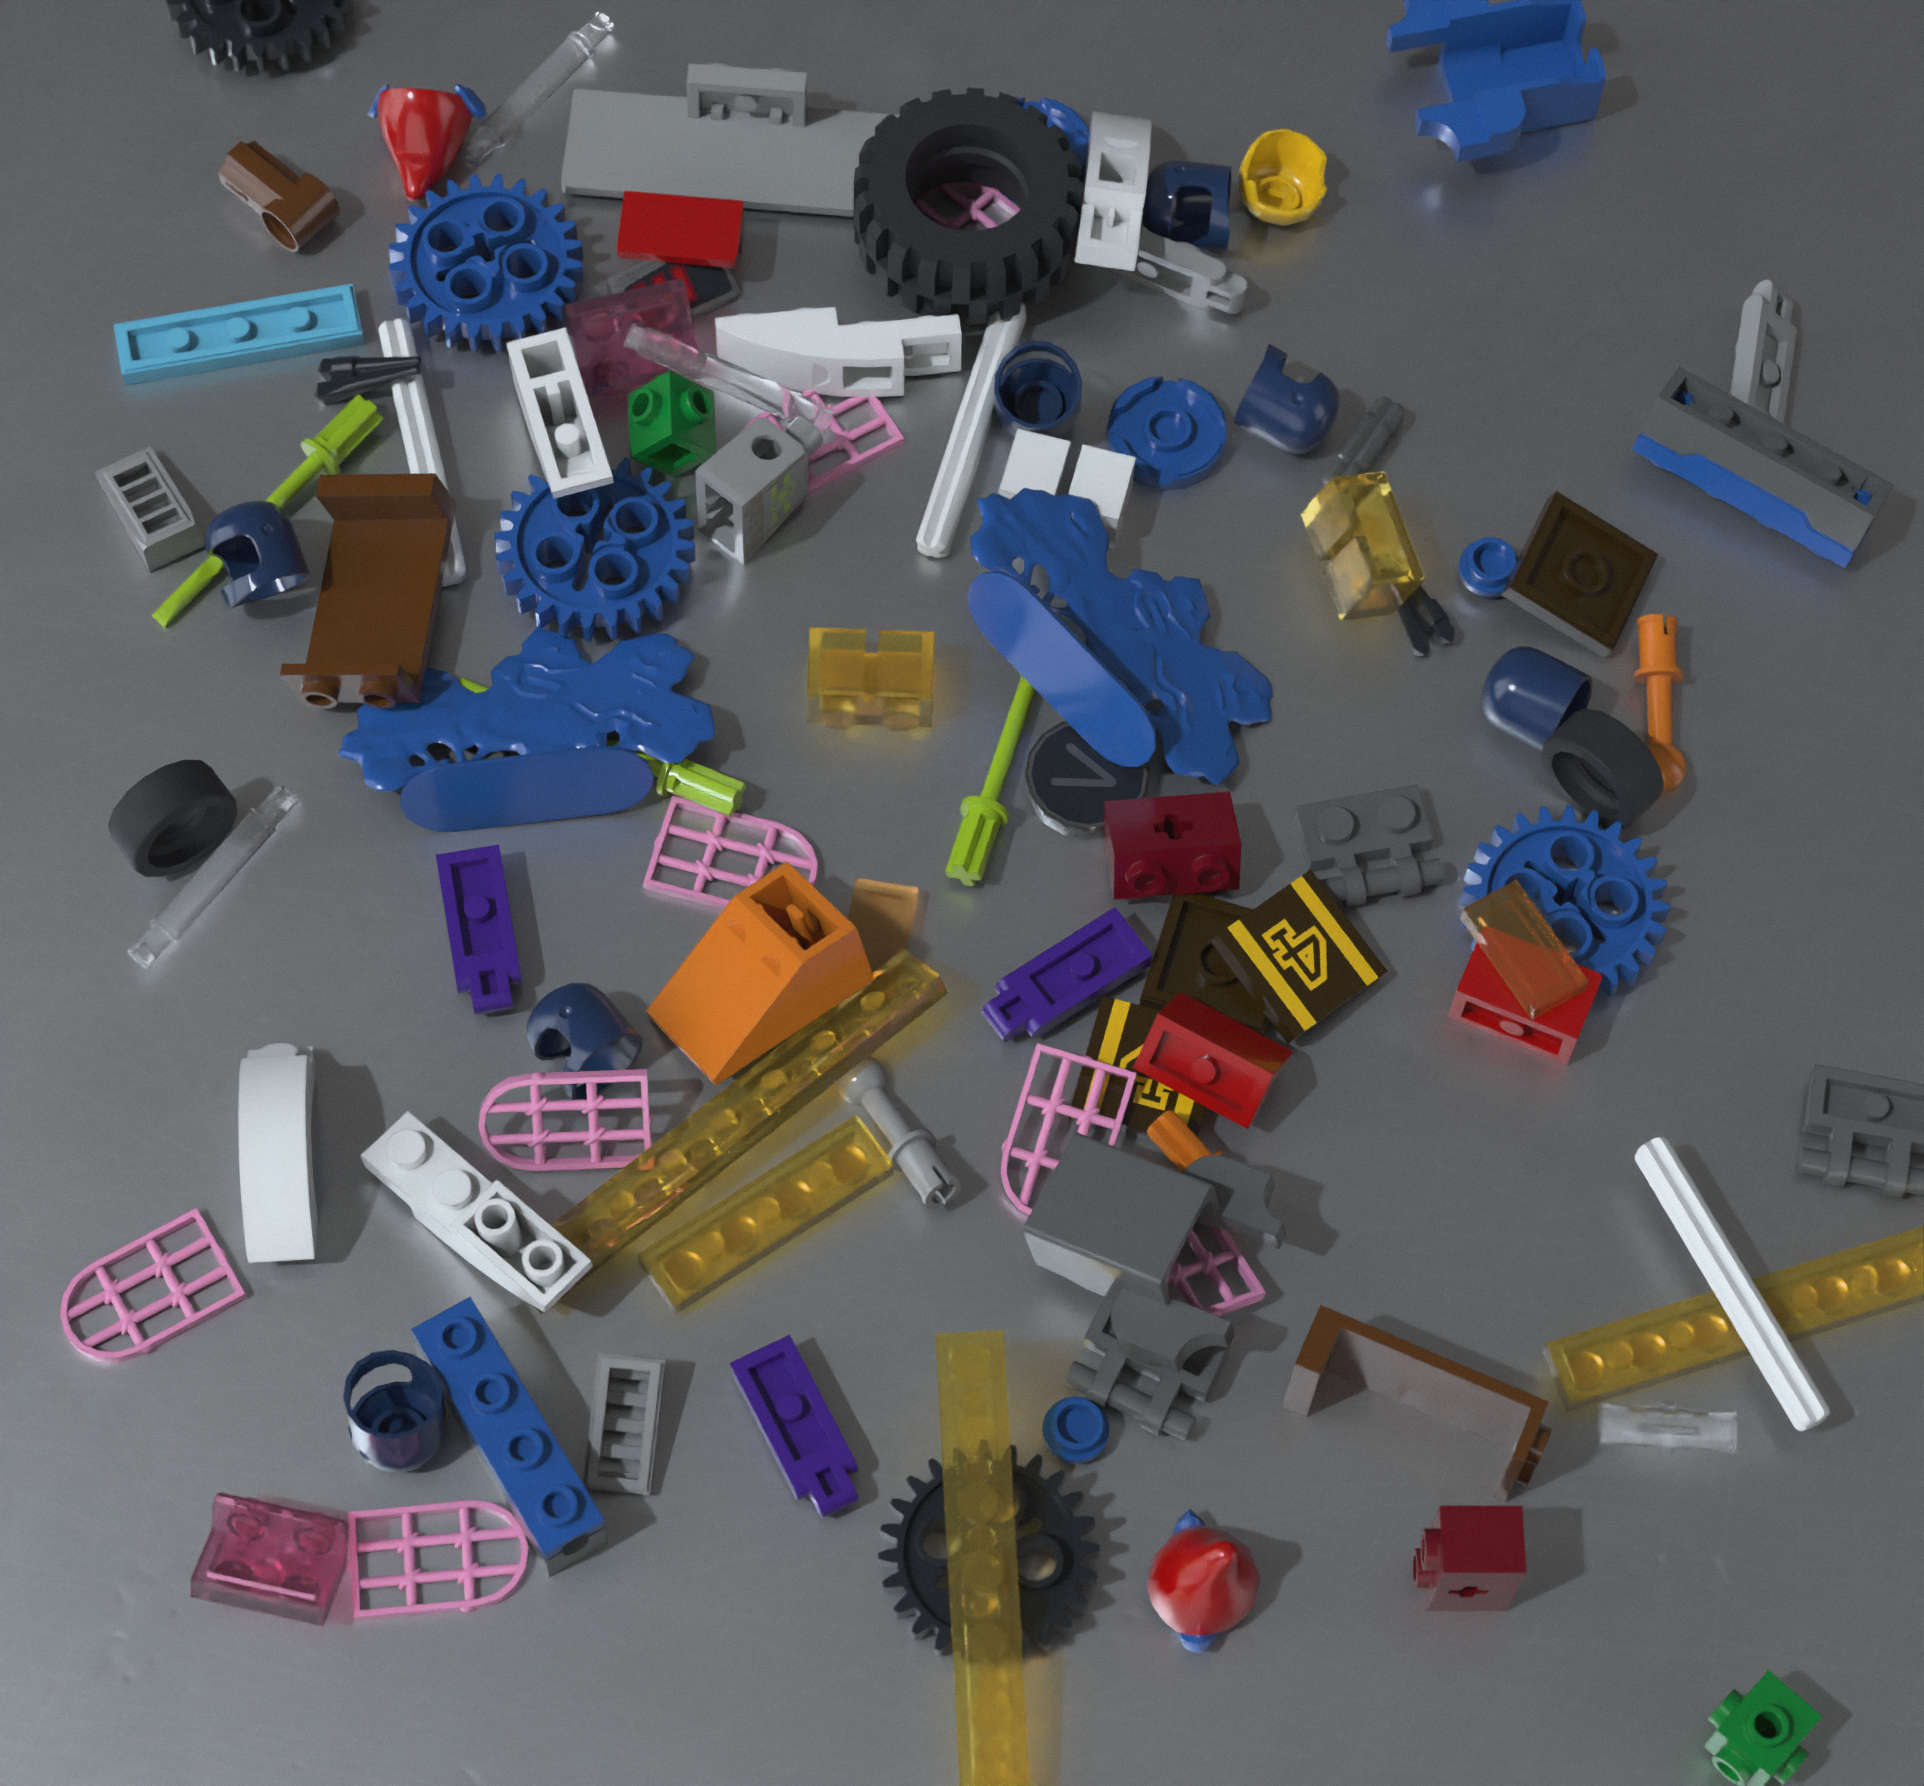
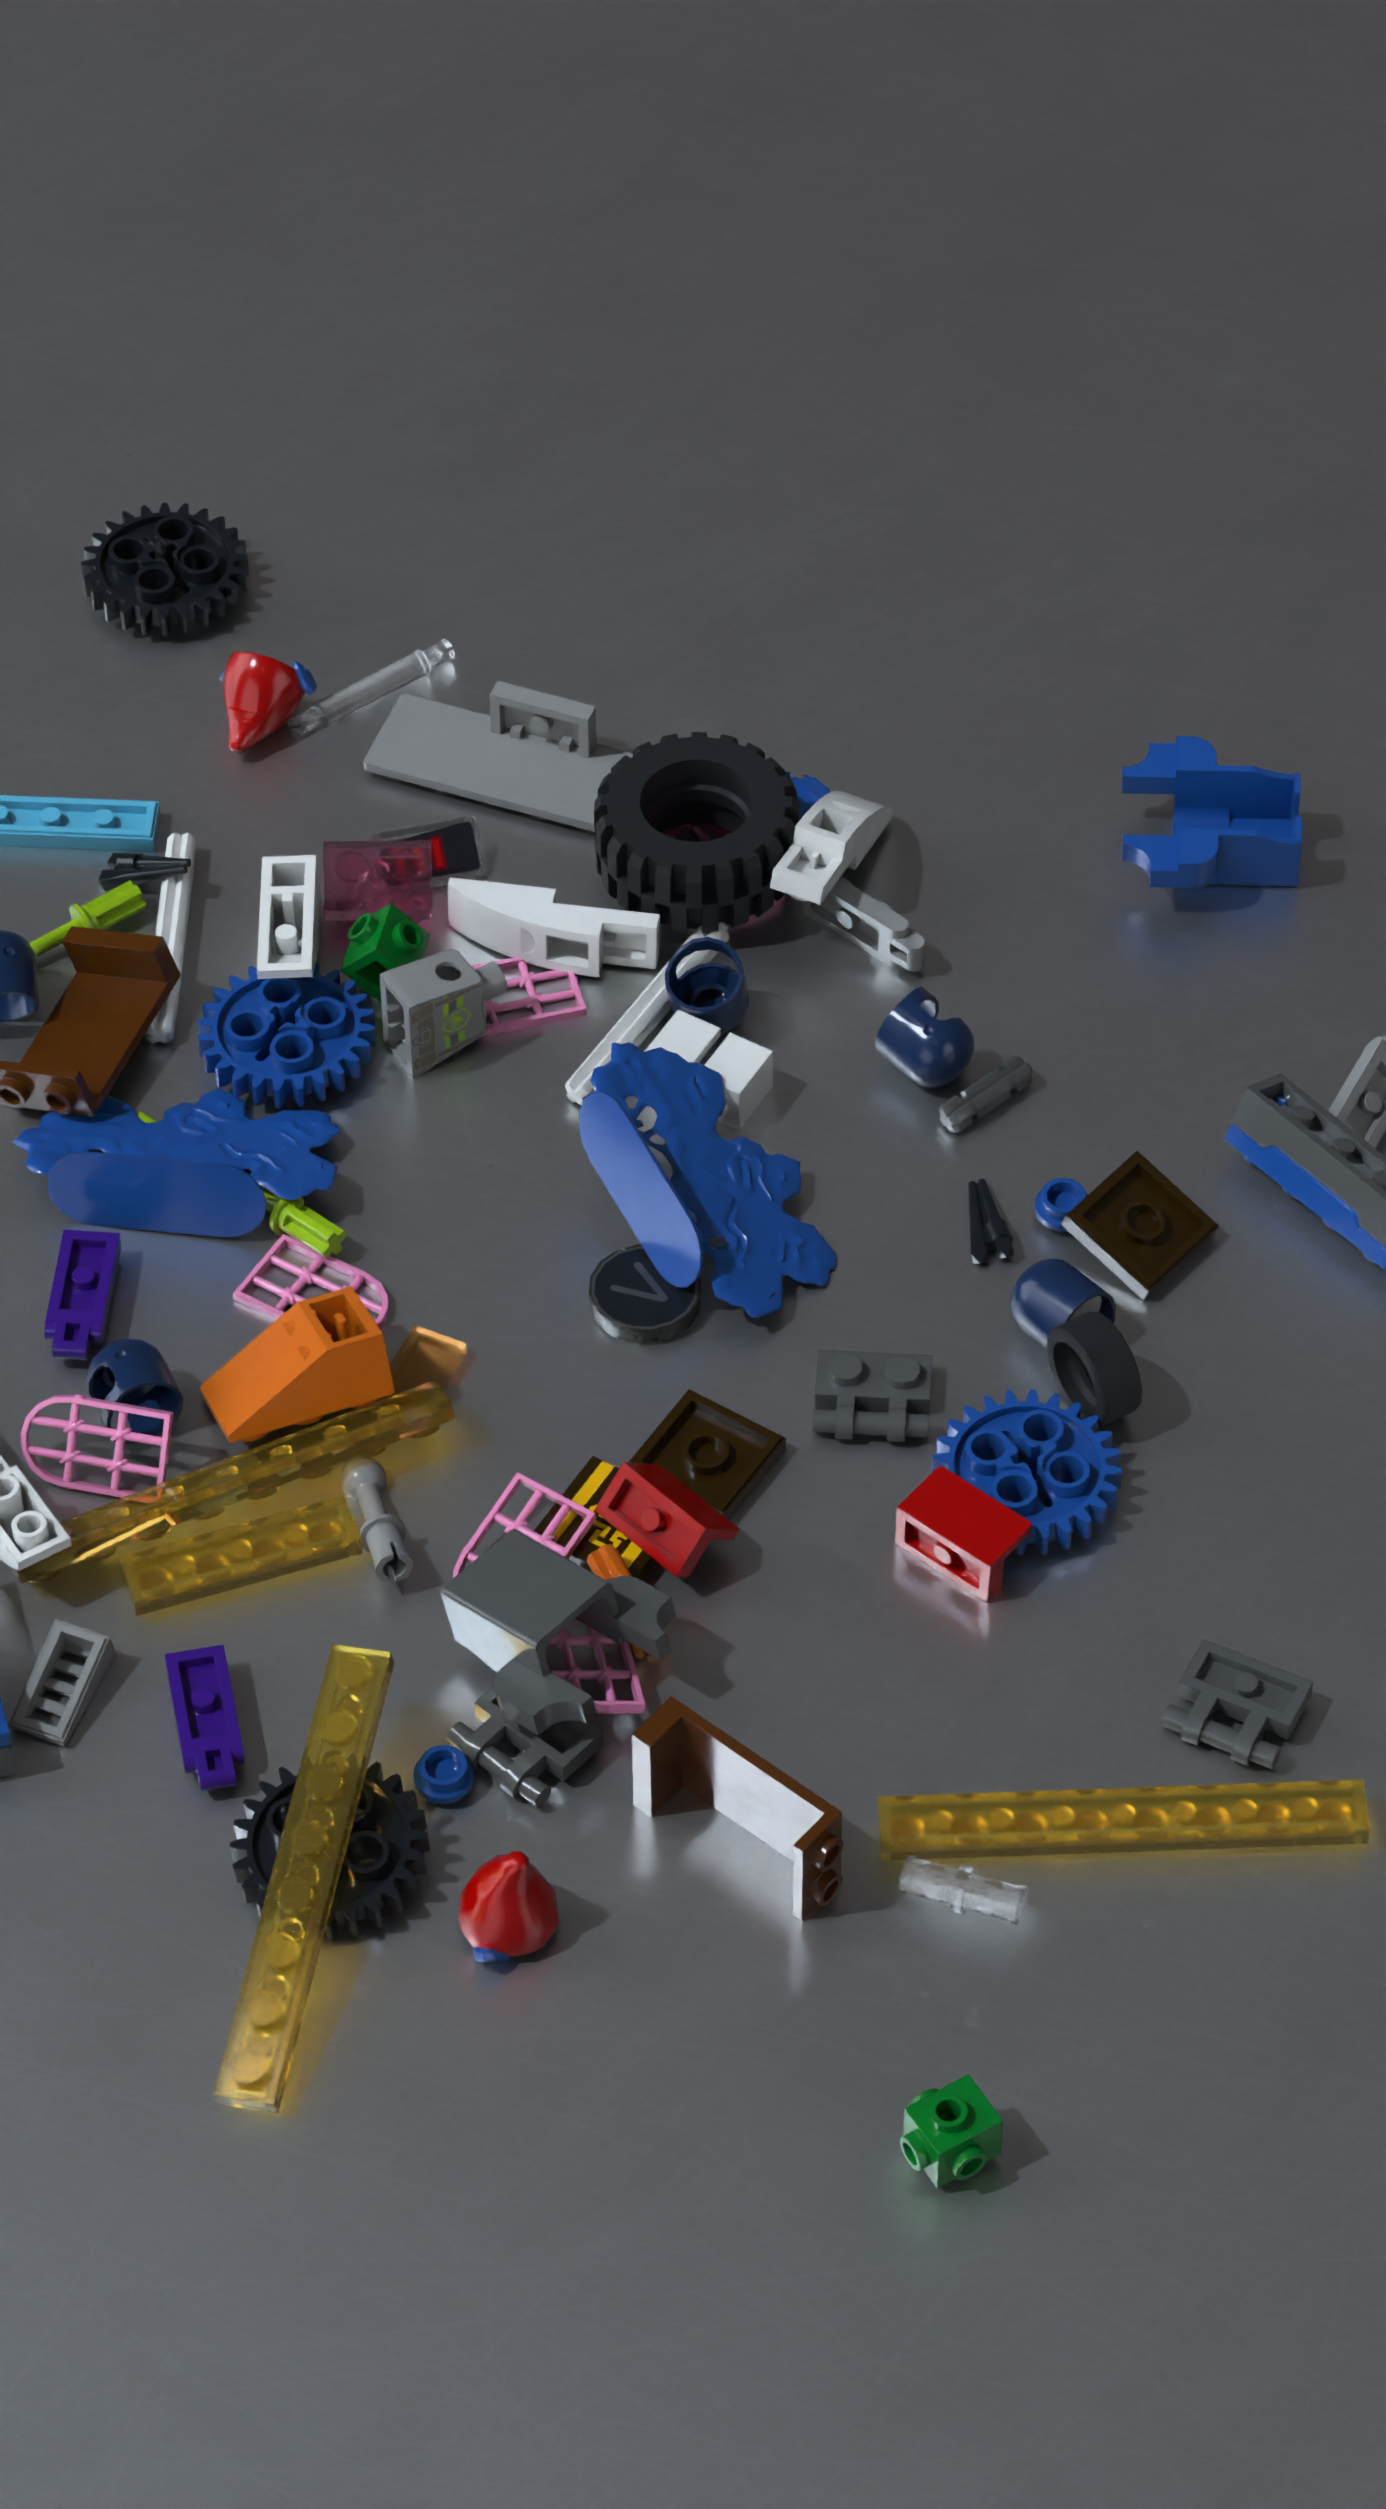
camera: 20 degrees right, 15 degrees down
reddish brown piece [218,141,340,252] -> none
blue gear [388,174,584,353] -> none
red panel [617,191,744,268] -> none
clear piece [623,323,835,435] -> none
clear yellow piece [807,627,935,732] -> none
lime piece [945,615,1060,886] -> none
dark purple hinge [981,907,1153,1042] -> none
dark red brick [1103,791,1242,900] -> none
blue tile [1106,376,1227,491] -> none
dark blue helmet [1142,160,1232,253] -> none
dark brown tile [1210,869,1388,1044] -> none
yellow hair [1238,128,1328,226] -> none
clear yellow piece [1301,471,1426,621] -> none
dark red brick [1412,1505,1527,1611] -> none
clear orange tile [1460,879,1589,1020] -> none
orange pin [1634,614,1687,792] -> none
white axle [1635,1136,1830,1431] -> none

